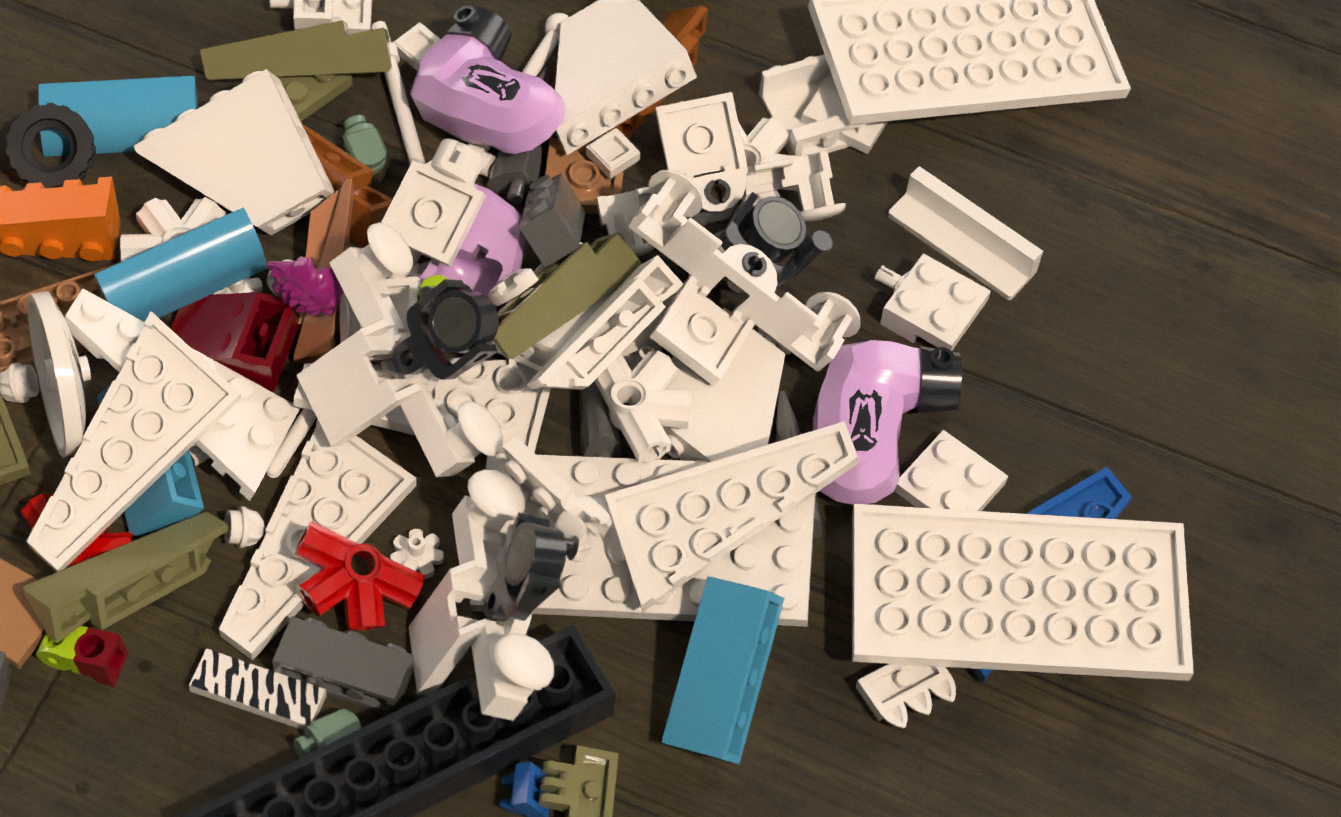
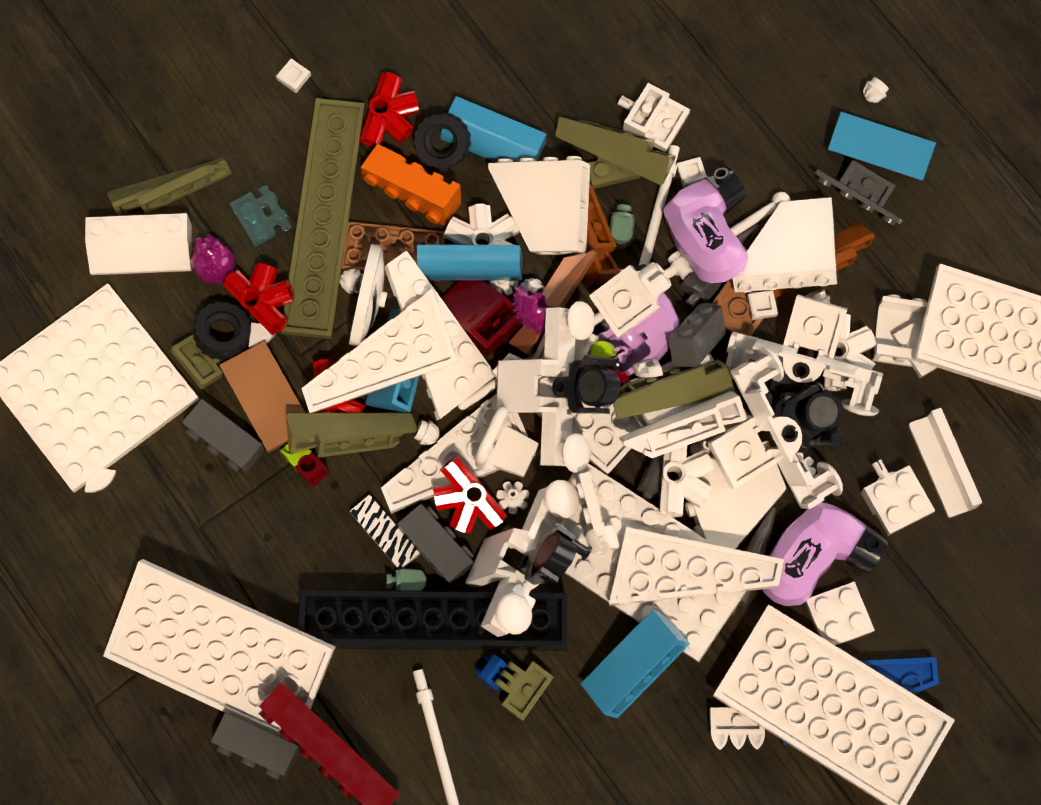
camera: 35 degrees right, 15 degrees up
none -> white piece [475,407,539,477]

